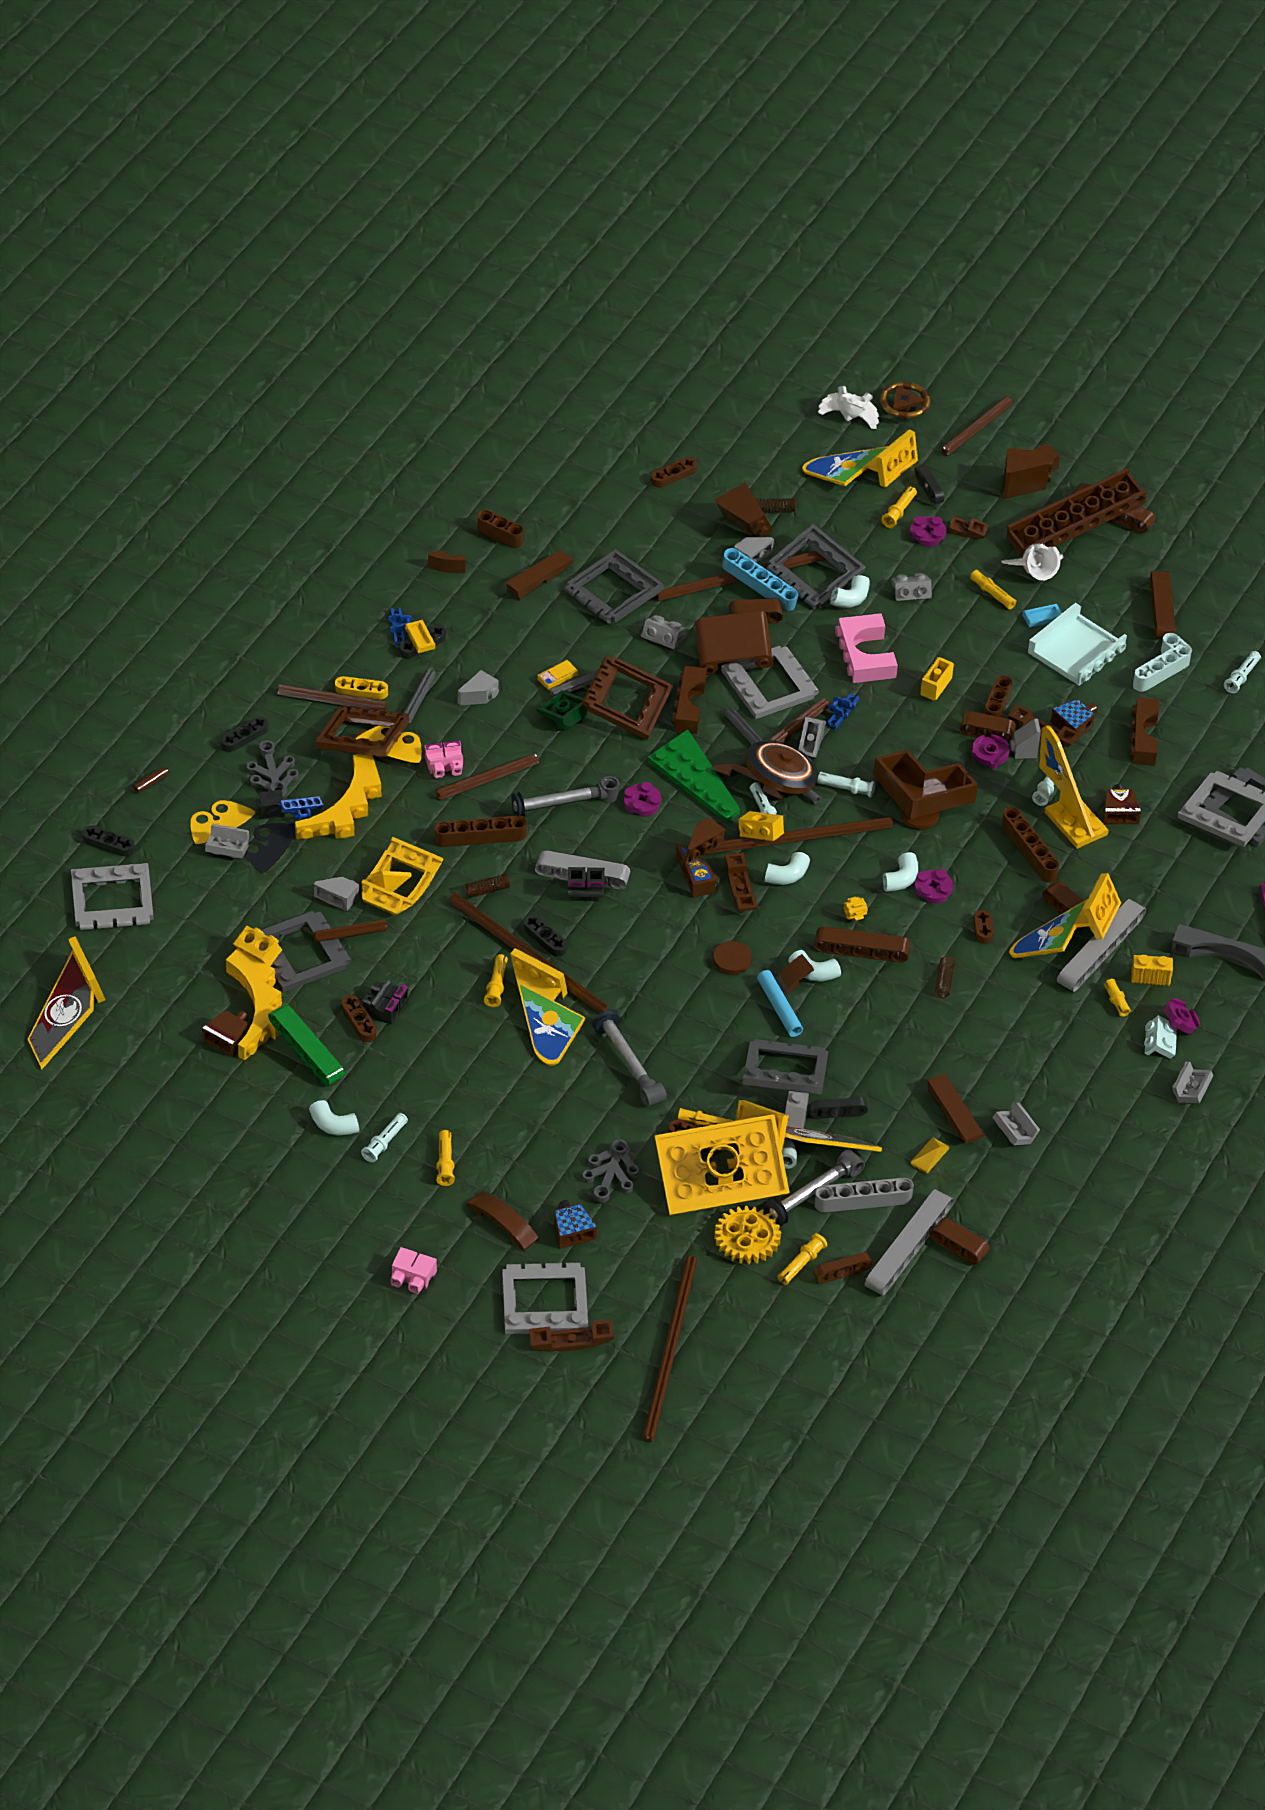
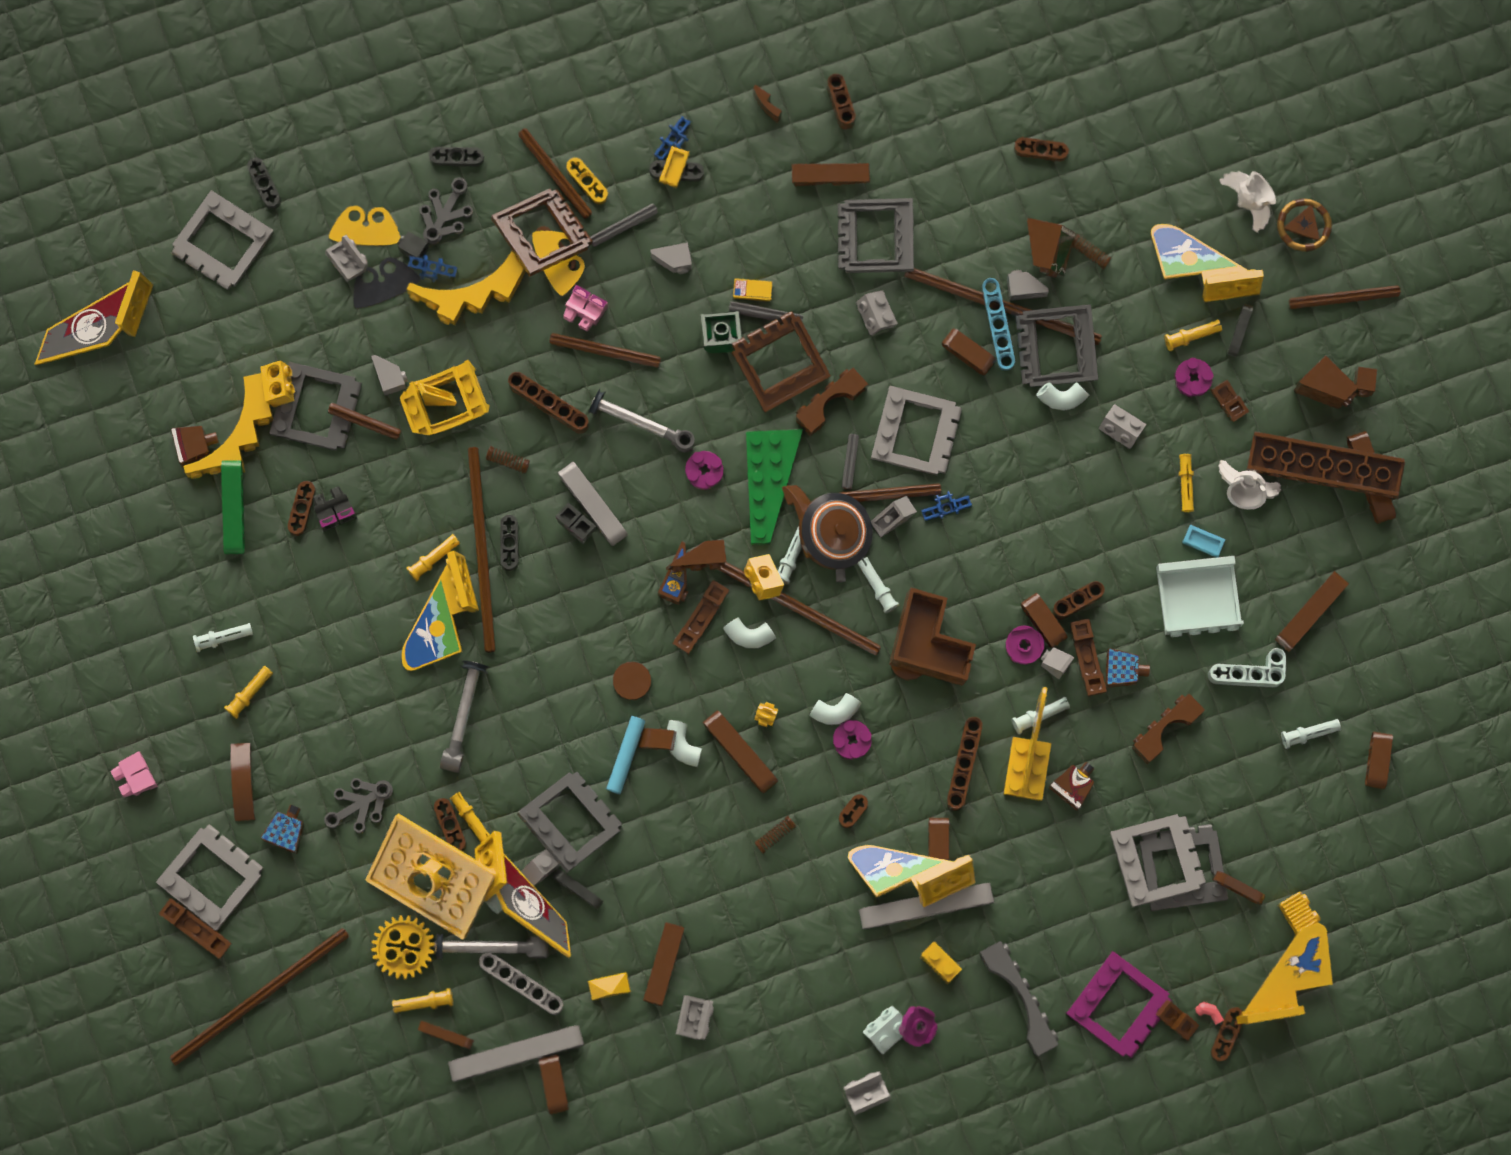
camera: 40 degrees right, 30 degrees up
reddish brown piece [133,767,168,793] -> none
light aqua cylinder [309,1100,359,1136] -> none
reddish brown windscreen [694,611,773,675] -> none
bright pink arch [835,613,898,683] -> none
yellow brick [920,657,954,701] -> none
yellow pin [1104,979,1131,1017] -> none

